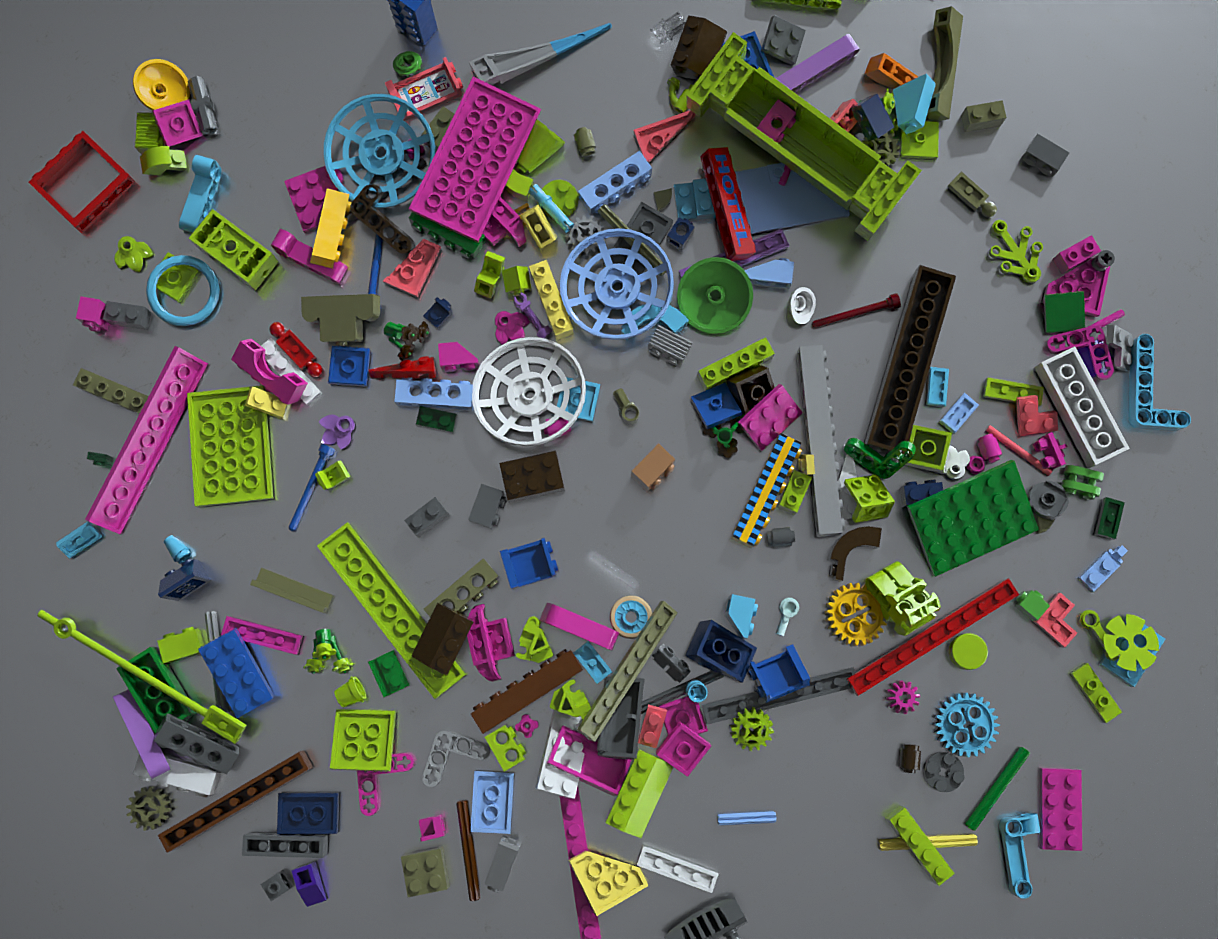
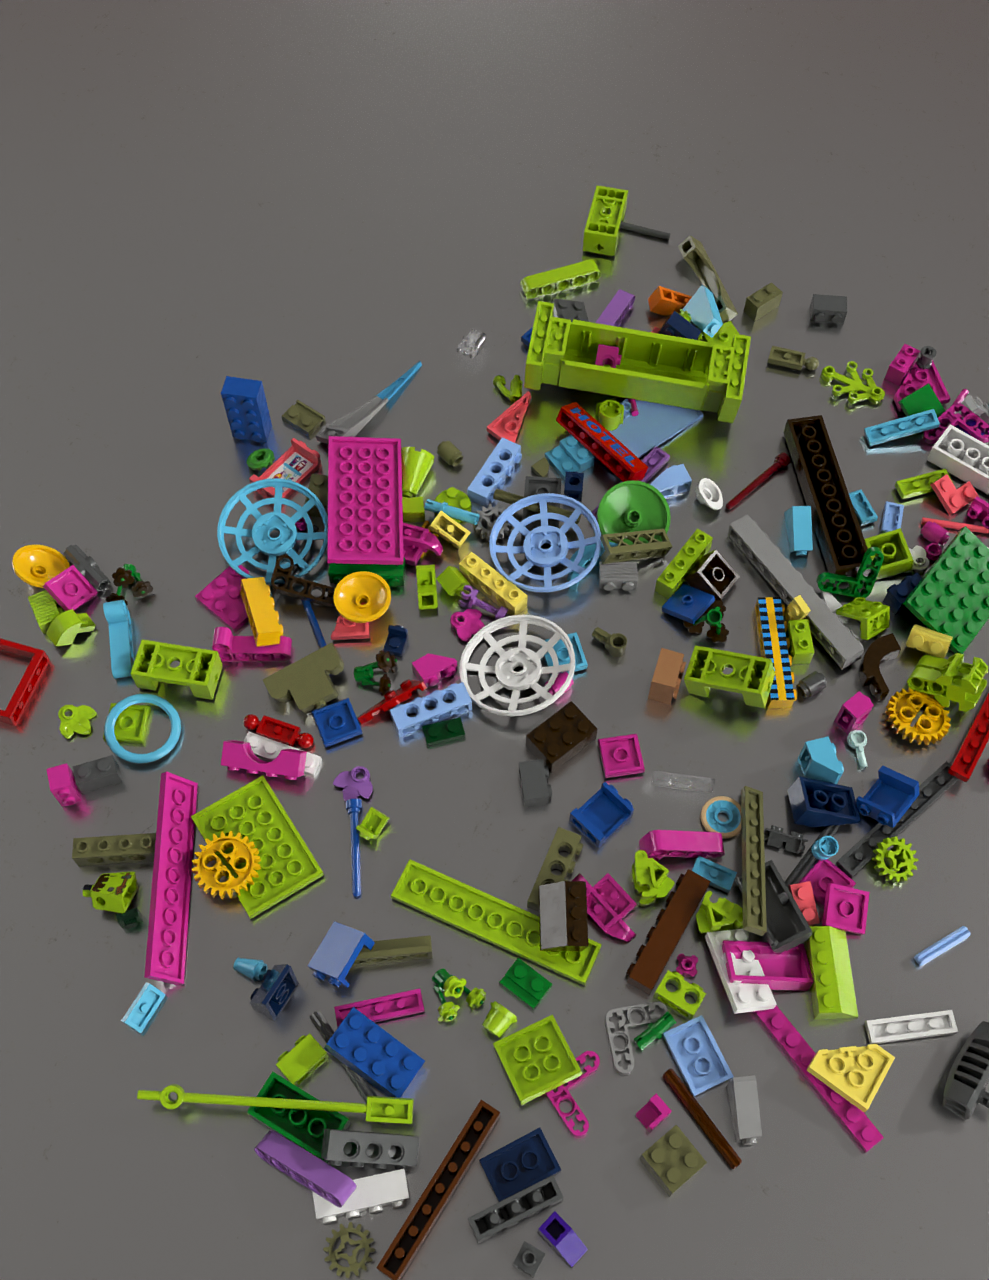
camera: 25 degrees left, 20 degrees down
light yellow plate [245,386,287,419] -> none
dark grey brick [404,497,449,538] -> none
dark brown slope [670,15,727,80] -> none
dark pink plate [738,384,803,451] -> none
none -> lime torso [83,871,138,913]
none -> dark brown plant [105,564,153,606]
none -> yellow gear [192,831,261,899]
none -> olive plate [282,400,325,437]
none -> panel [308,921,375,988]
none -> yellow dish [333,571,391,623]
none -> lime piece [595,399,624,431]
none -> dark pink plate [597,734,645,778]
none -> olive fence [600,529,672,564]
none -> green pin [634,1011,677,1051]
none -> lime plate [684,645,775,708]
none -> medium azure slope [784,506,813,556]
none -> dark pink brick [834,691,874,735]
none -> medium azure plate [864,409,940,447]
none -> light yellow brick [906,624,953,658]

